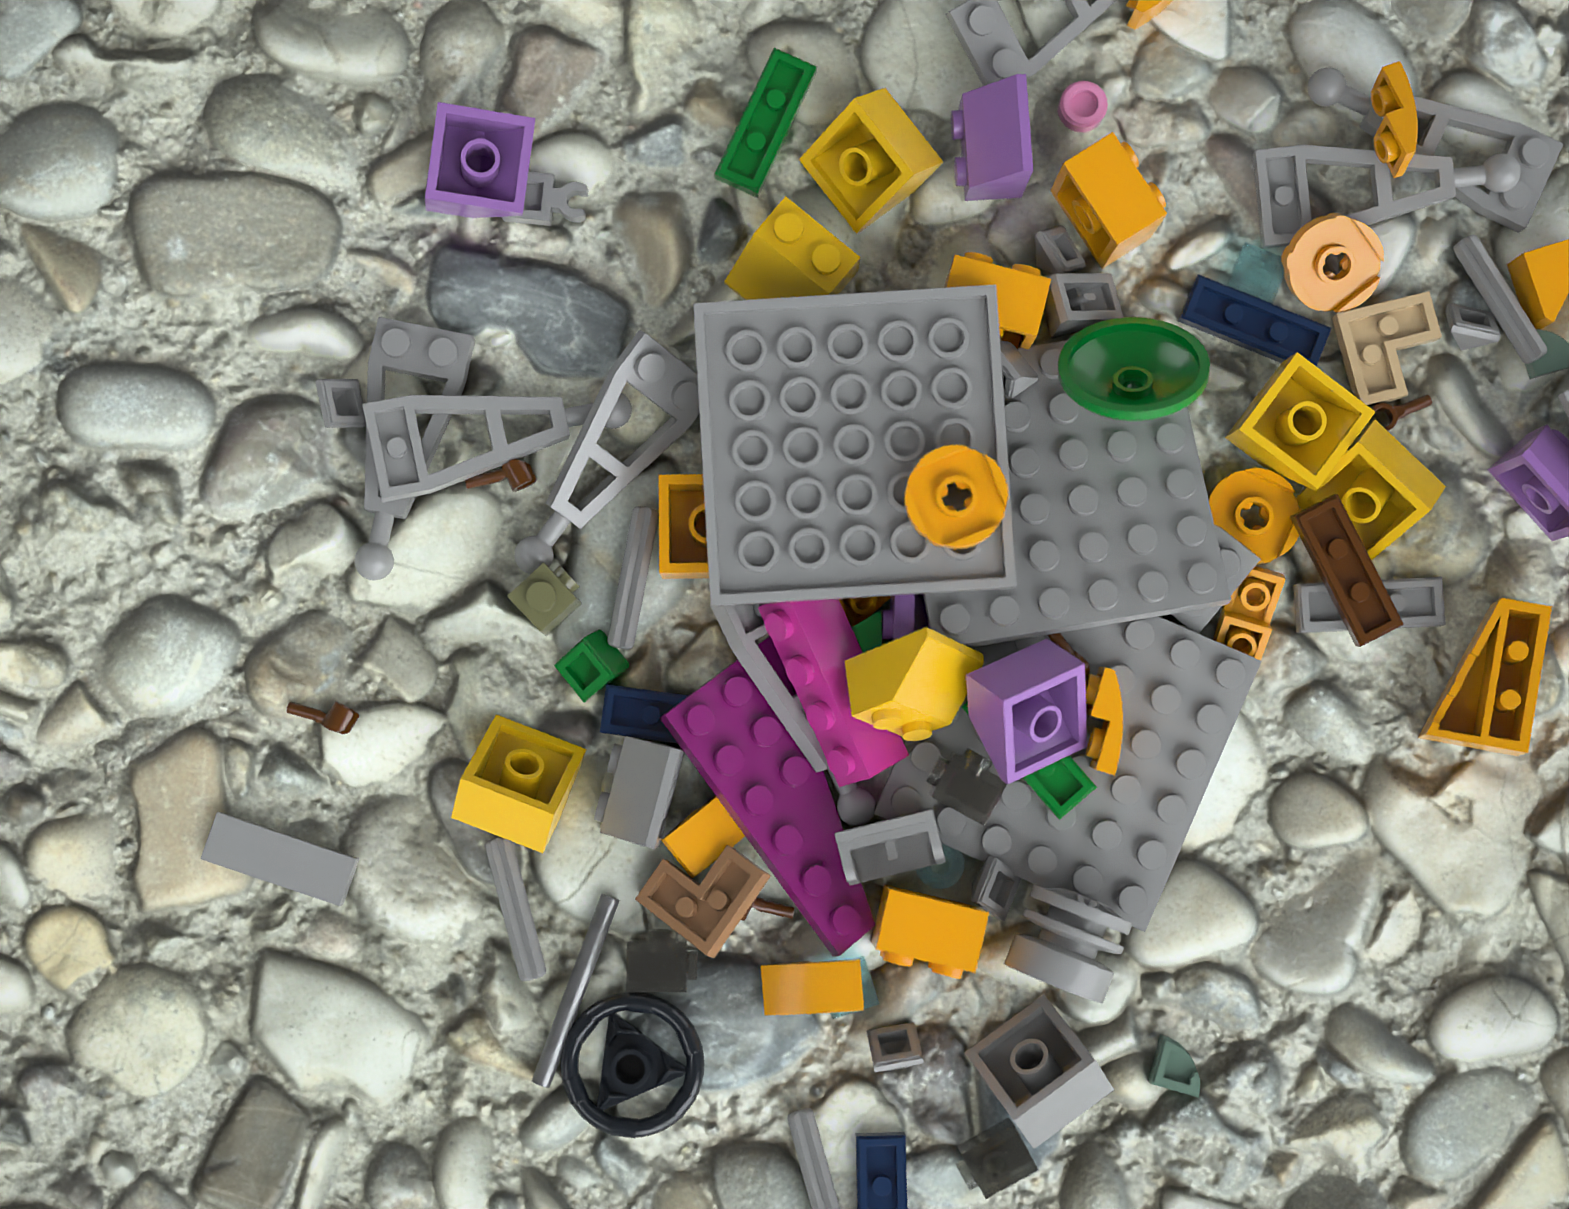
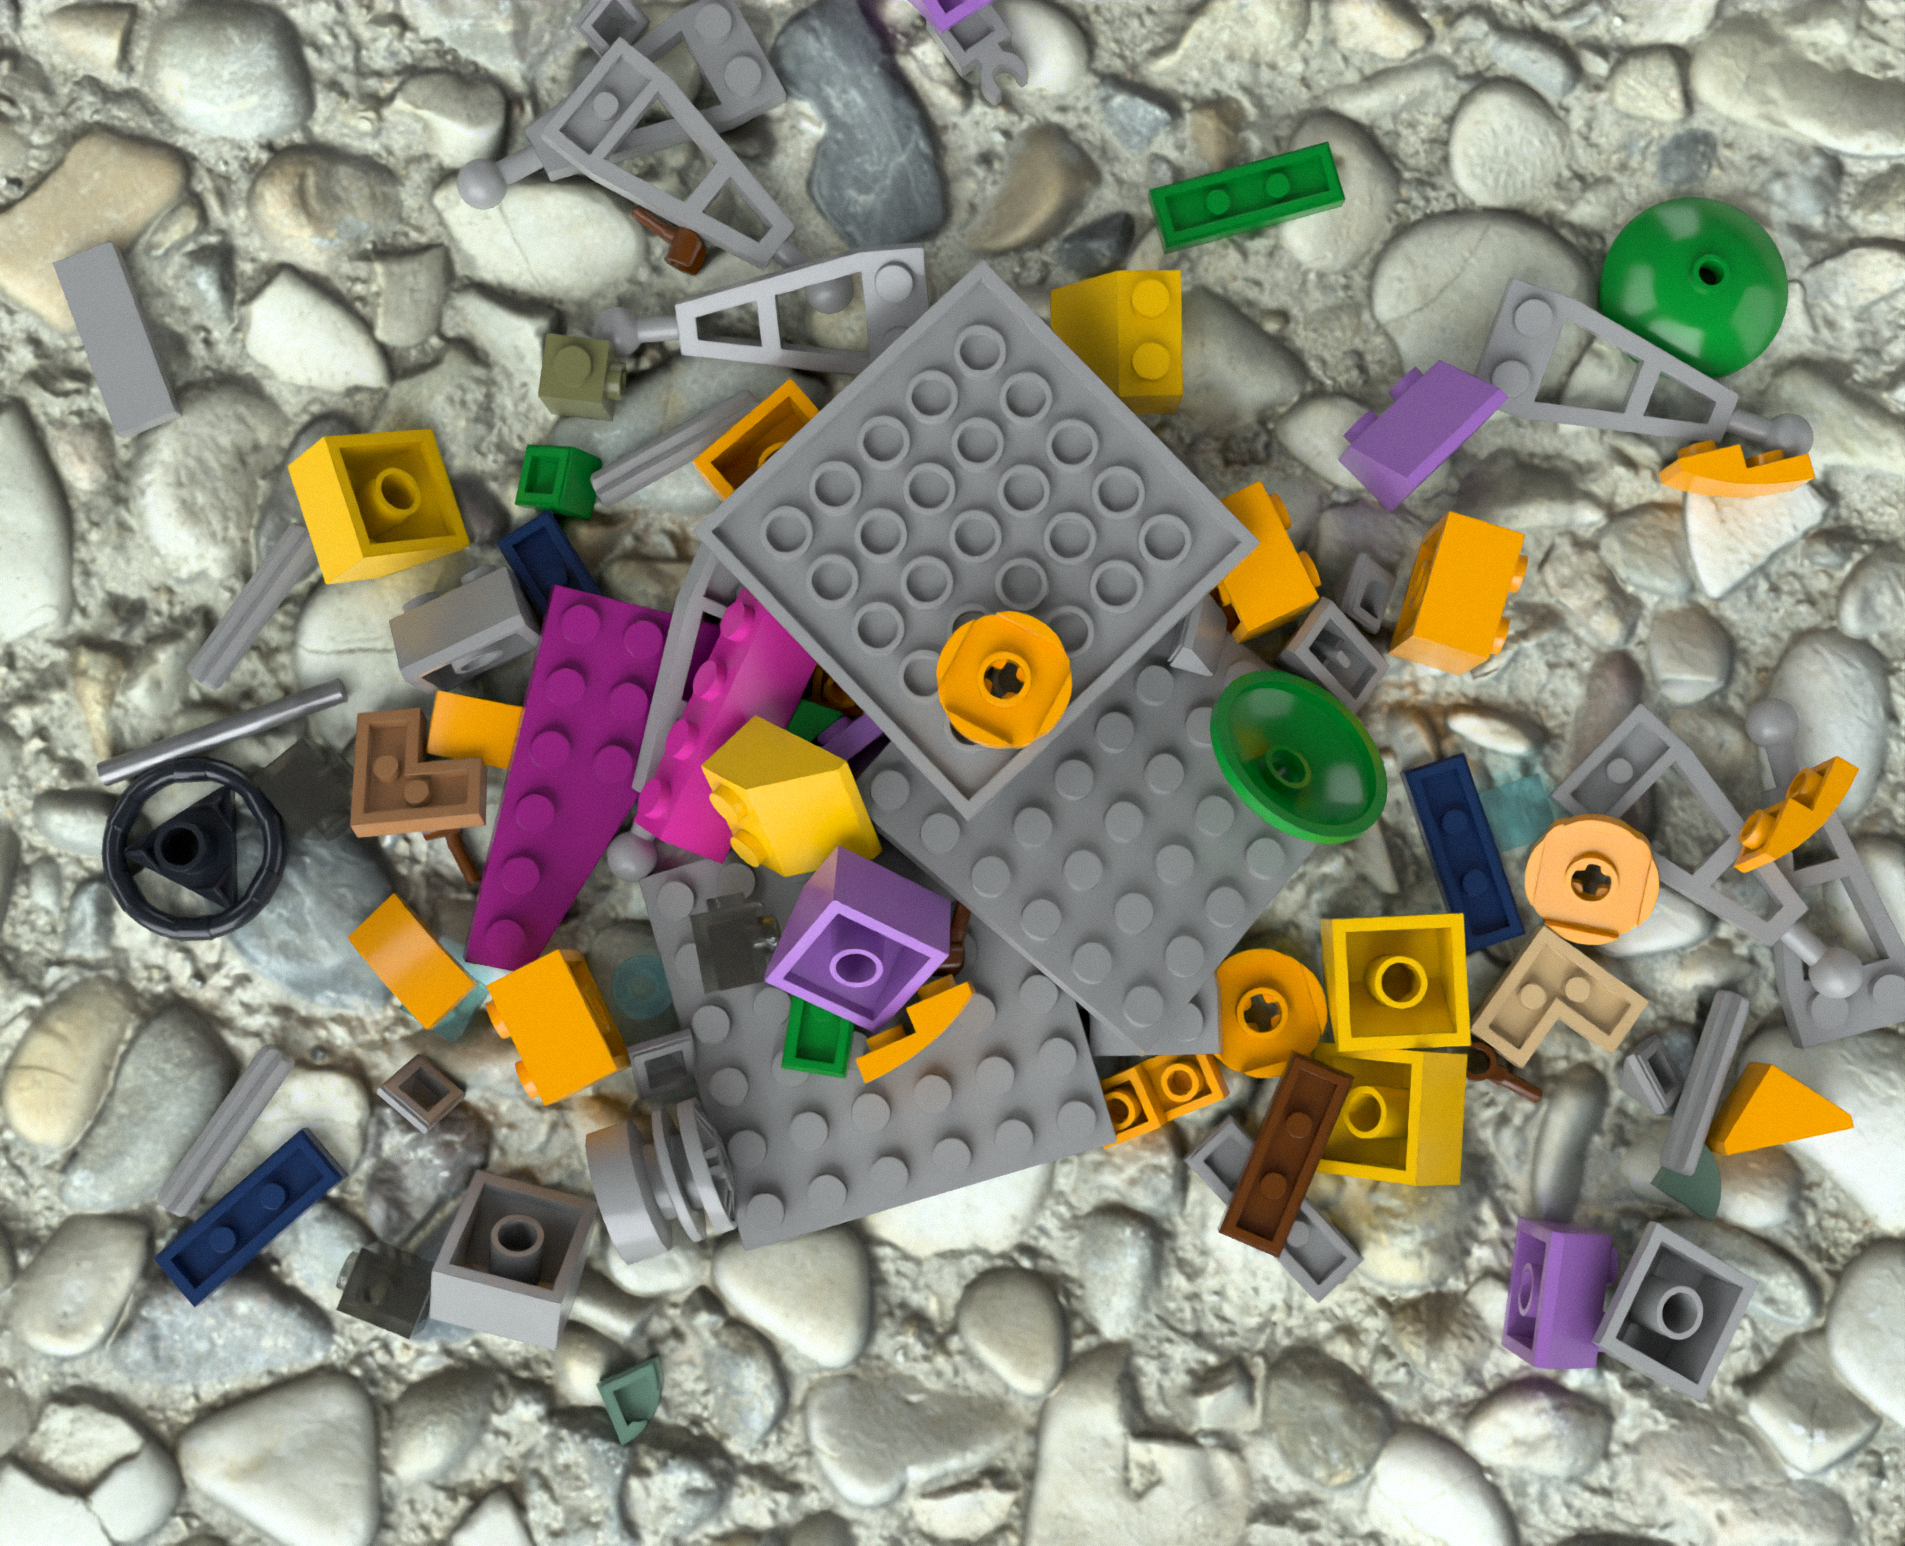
camera: 55 degrees right, 0 degrees up
reddish brown hand [287,701,359,734] -> none
yellow slope [798,88,943,234] -> none
light grey hinge [834,809,946,885] -> none
bright pink tile [1058,81,1108,132] -> none
light orange wedge [1418,598,1552,756] -> none

